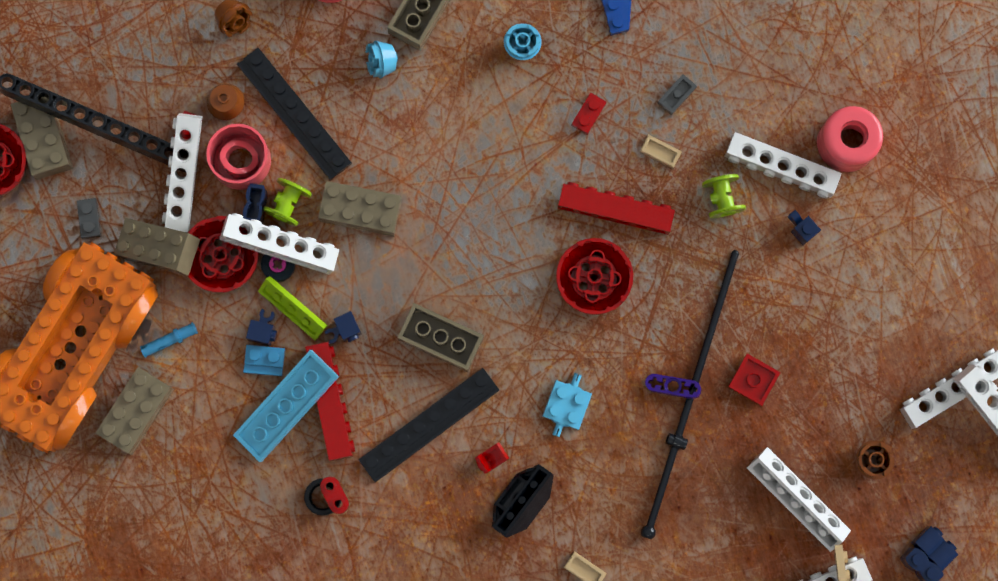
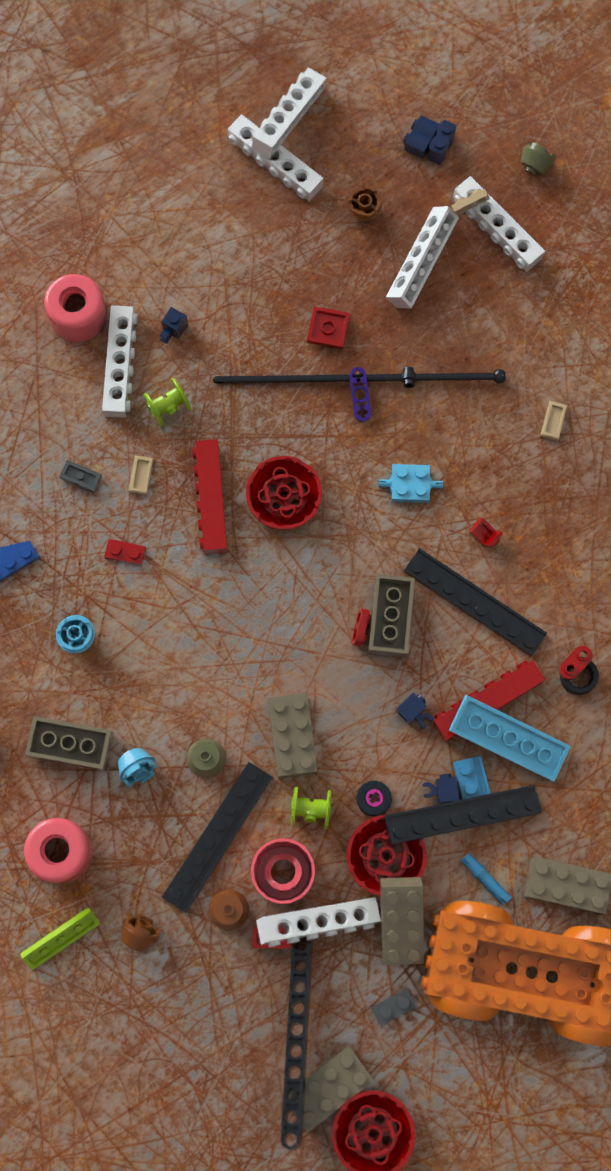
camera: 105 degrees left, 5 degrees down
white brick [219,213,339,275] -> none
dark blue brick [243,183,268,224] -> none
lime plate [258,276,328,341] -> none
black wedge [492,464,554,538] -> none
none -> olive cone [186,738,226,778]
none -> red plate [352,608,372,647]
none -> black plate [384,785,542,845]

